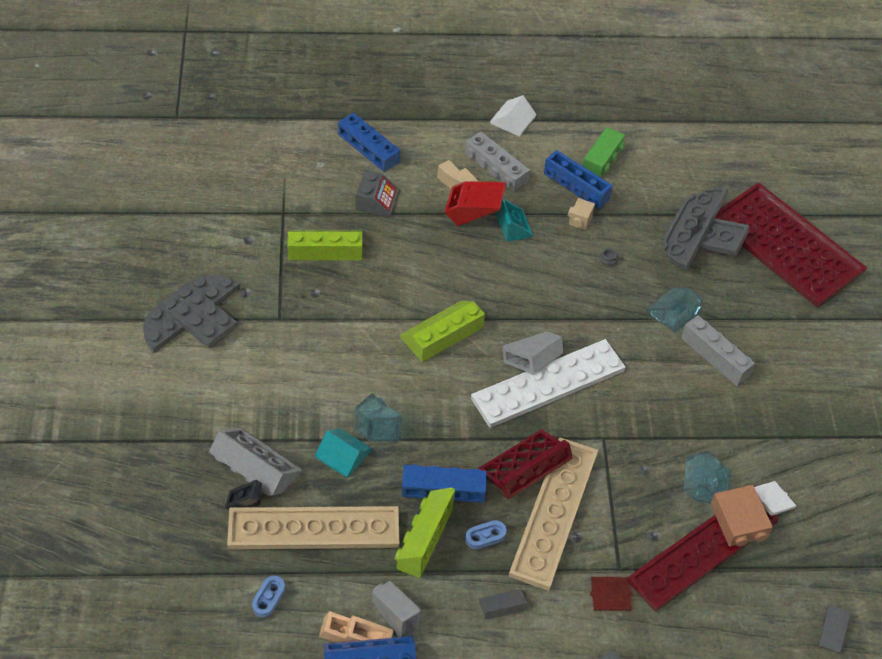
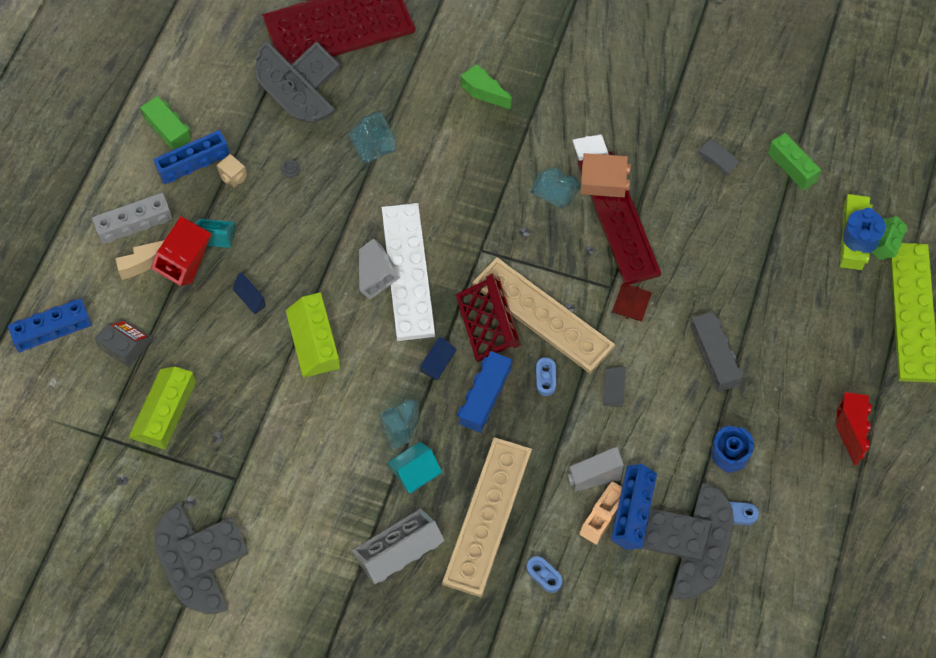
camera: 65 degrees left, 10 degrees up
black slope [225,480,263,510] -> none
lime slope [395,488,455,579] -> none
white slope [490,95,536,137] -> none
light grey brick [681,315,755,386] -> none
none -> dark blue slope [233,273,266,314]
none -> dark blue slope [420,337,457,381]
none -> bright green slope [461,64,512,109]

